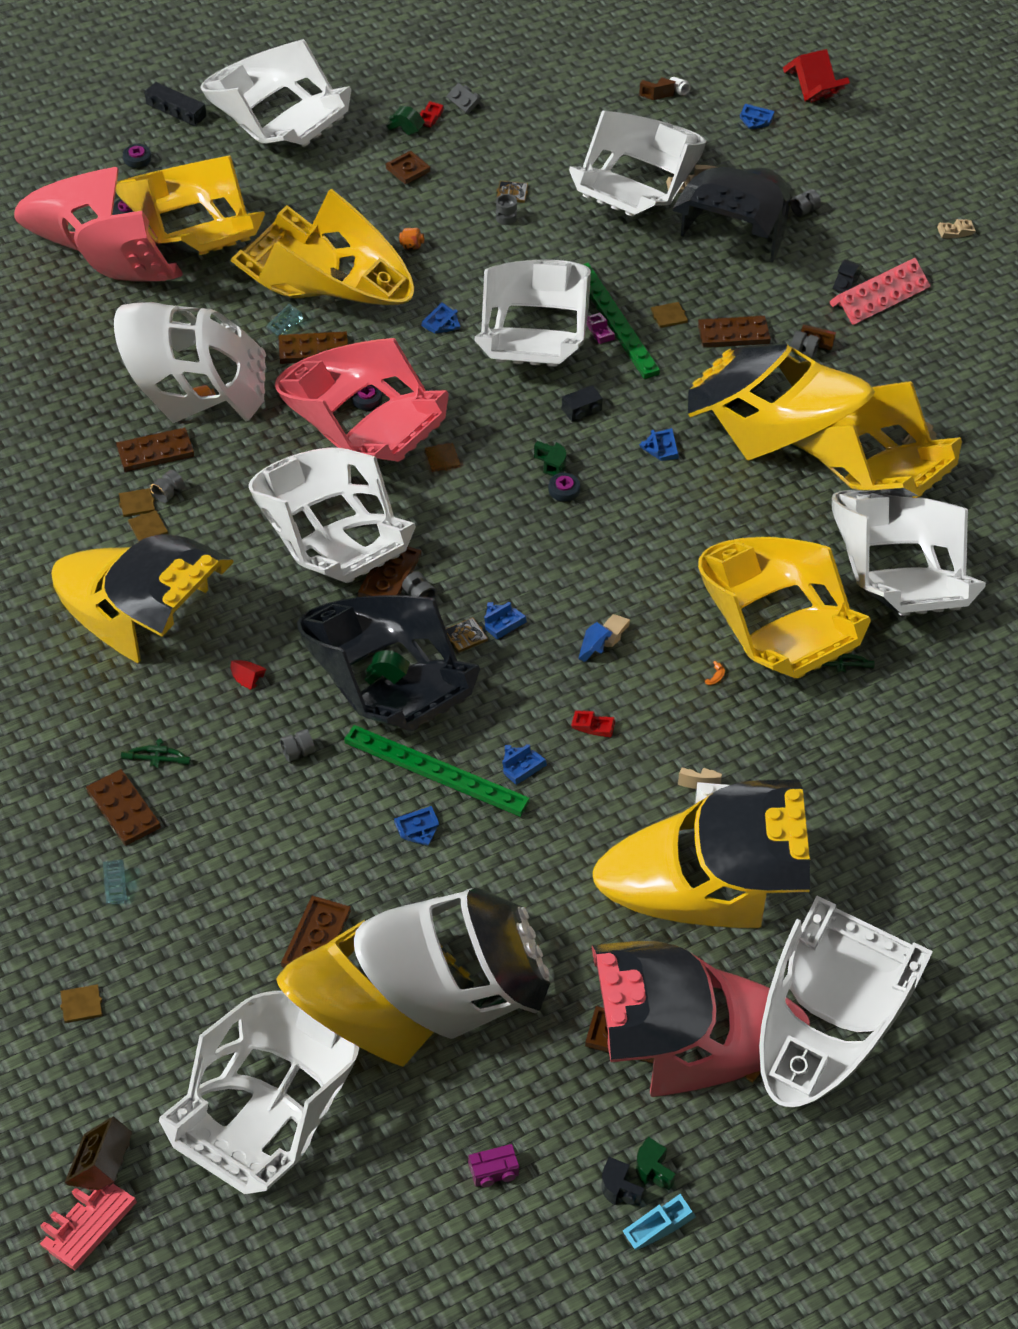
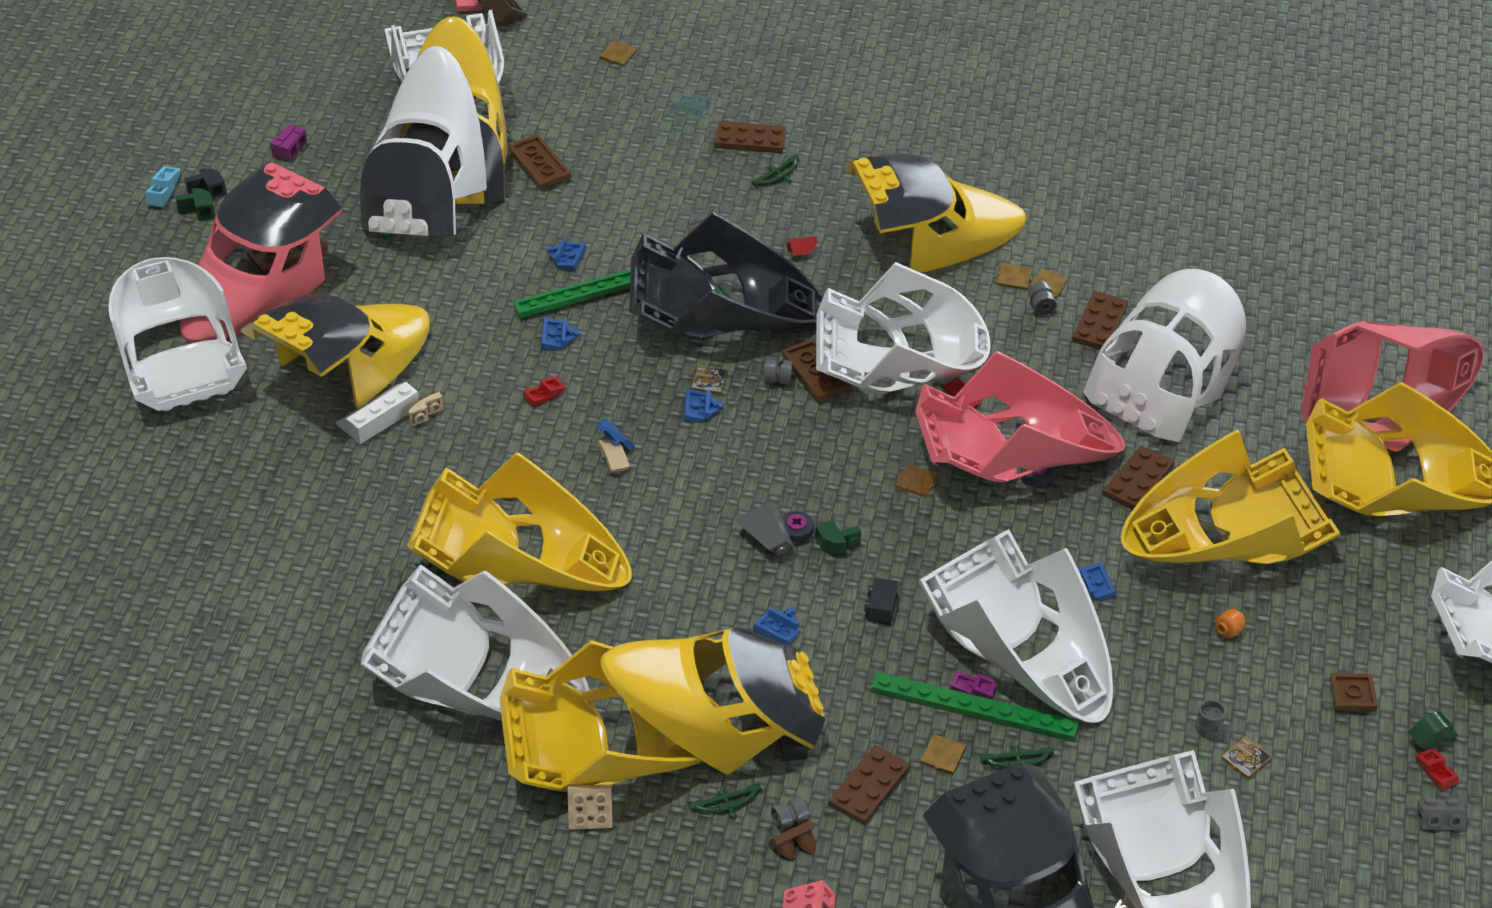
camera: 130 degrees right, 5 degrees down
none -> dark grey slope [736,501,793,555]
none -> dark green piece [980,744,1054,768]

